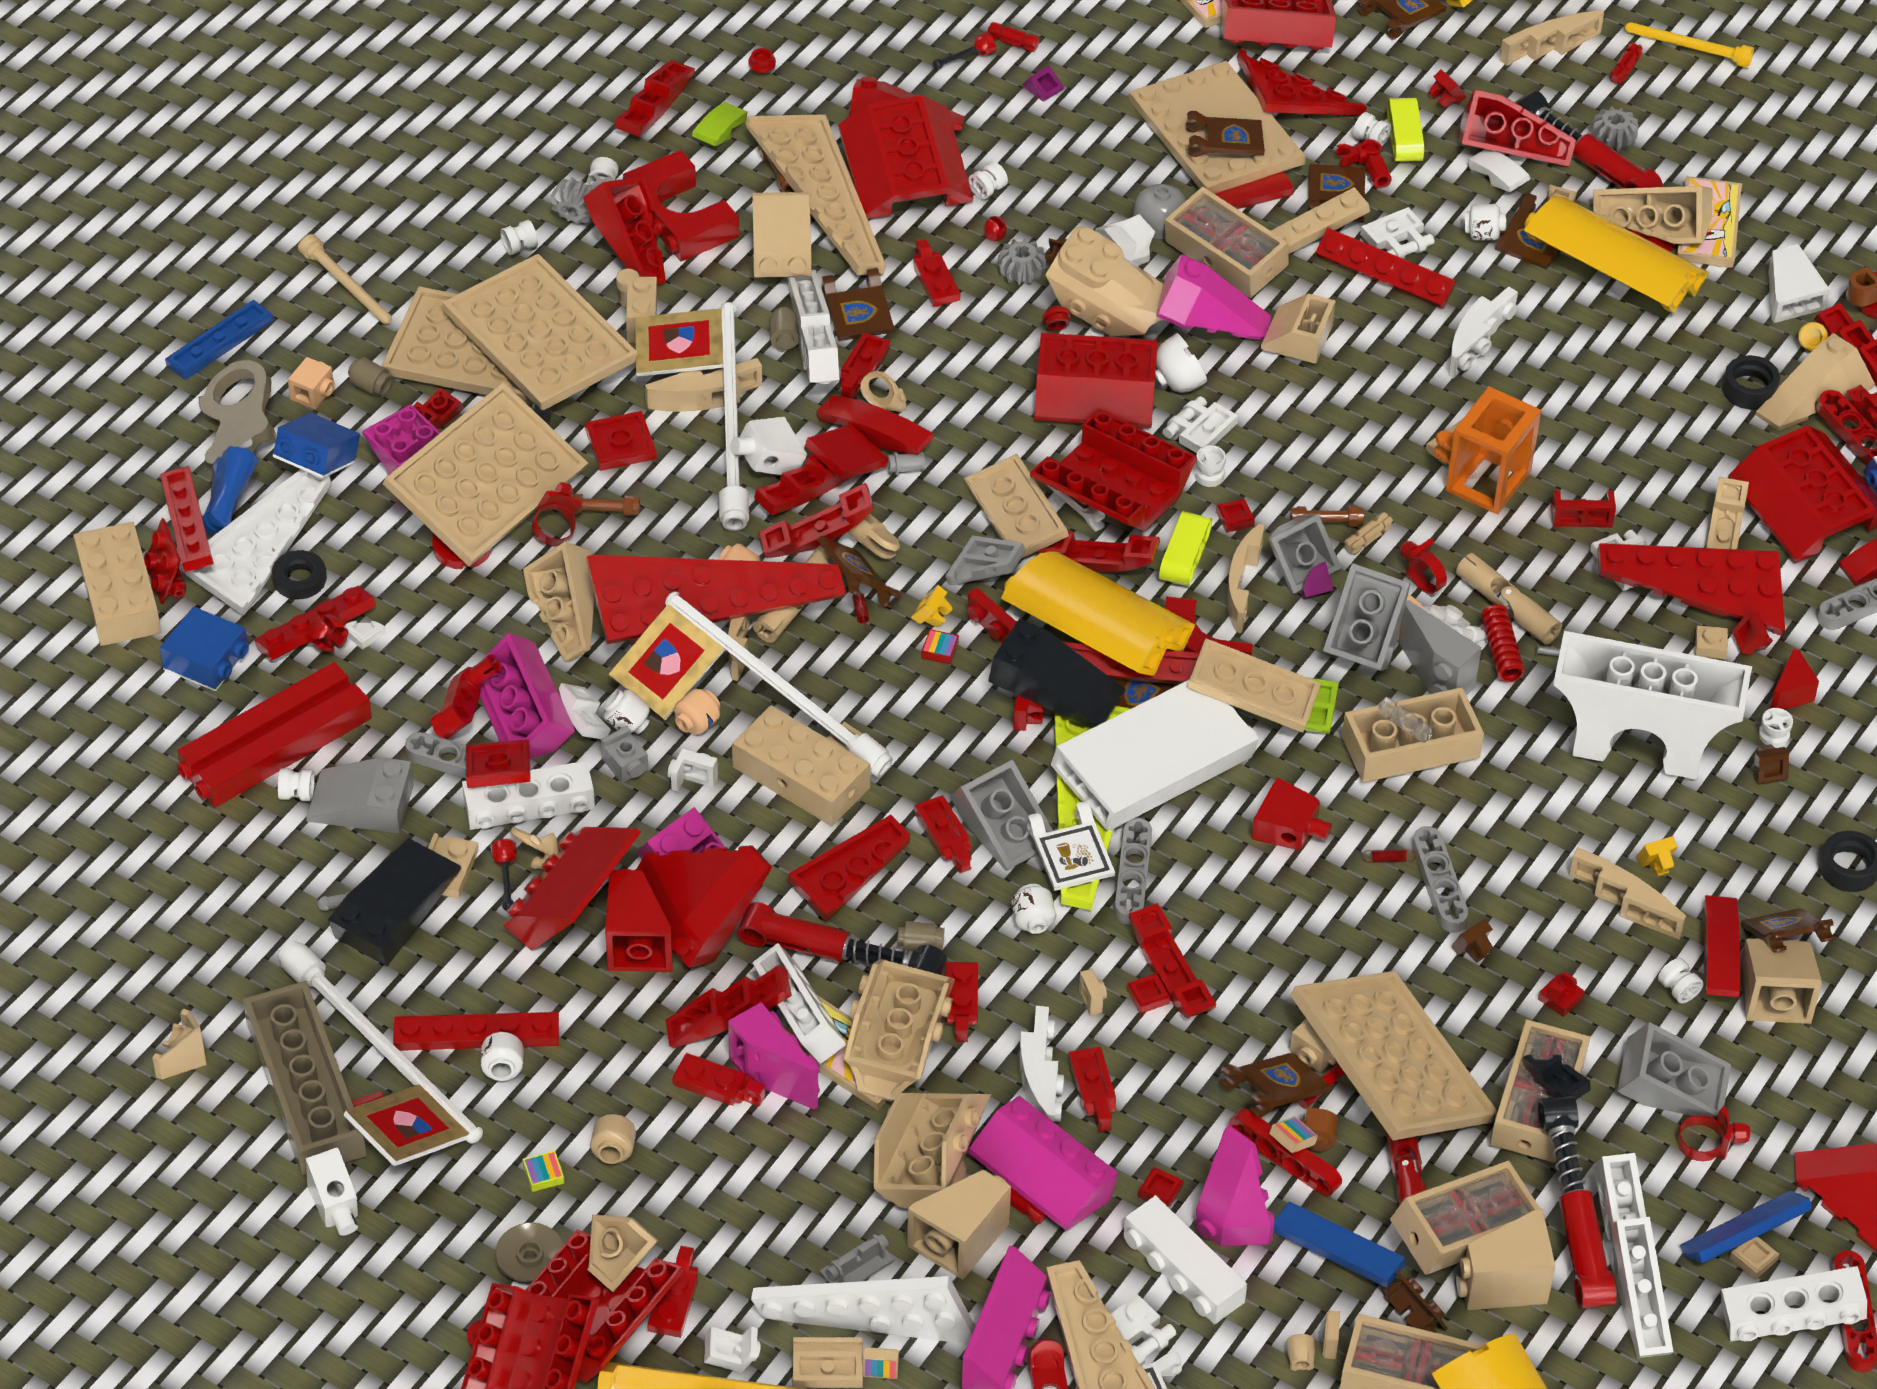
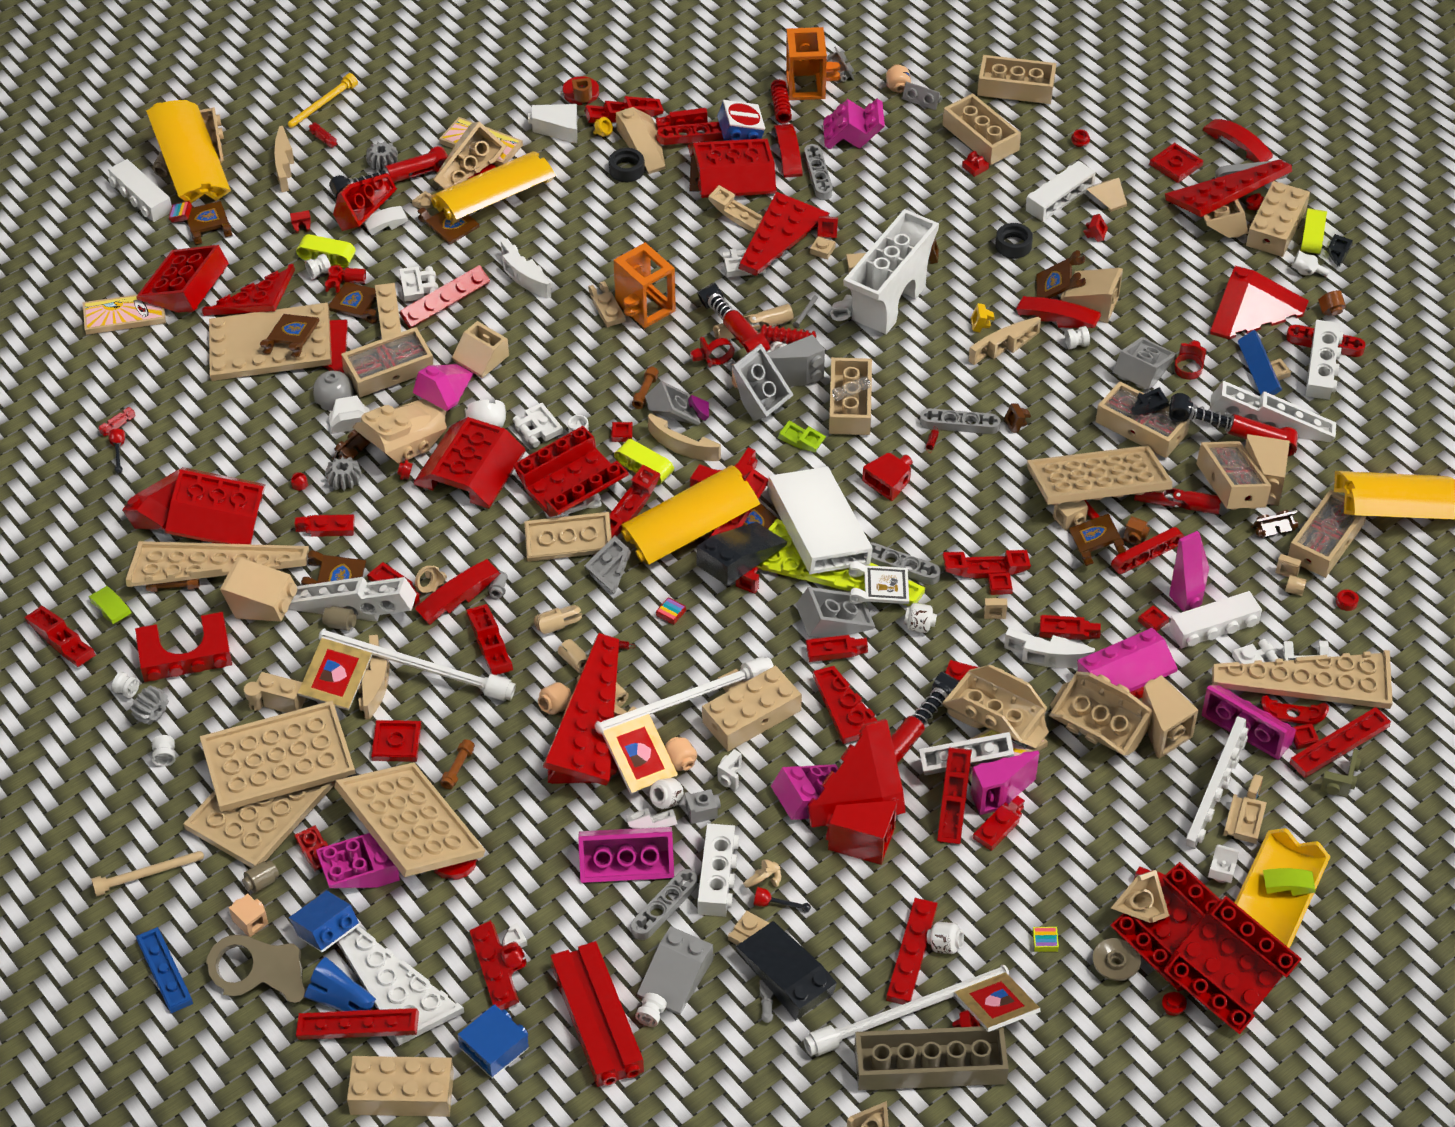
camera: 70 degrees left, 0 degrees up
red hinge [144,518,186,604] -> none
black tyre [272,550,327,600] -> none
white torso [306,1147,358,1236] -> none
red beam [430,654,502,739] -> none
red tile [466,739,531,788] -> none
red slope [503,827,641,951] -> none
tan wedge [523,542,595,663] -> none
red piece [532,482,583,546] -> none
red wedge [583,176,666,286] -> none
tan head [590,1114,636,1164] -> none
white torso [730,417,807,475] -> none
red plate [748,48,776,73] -> none
red slope [759,483,874,558] -> none
red tile [805,424,889,480] -> none
reddish brown flag [817,536,901,608] -> none
light grey hinge [820,1234,895,1283] -> none
dark tan brick [897,921,945,952] -> none
yellow tile [911,585,952,627] -> none
red plate [967,587,1017,643] -> none
white wheel [968,161,1008,200] -> none
magenta slope [1023,66,1064,102] -> none
tan tile [1187,638,1321,733] -> none
tile [1269,1116,1318,1153] -> none
blue tile [1274,1201,1405,1288] -> none
tan axle [1344,512,1393,555] -> none
white head [1465,204,1506,240] -> none
red tile [1538,972,1585,1017] -> none
red hinge [1551,489,1616,528] -> none
red slope [1770,648,1819,710] -> none
none -> piece [697,282,771,353]

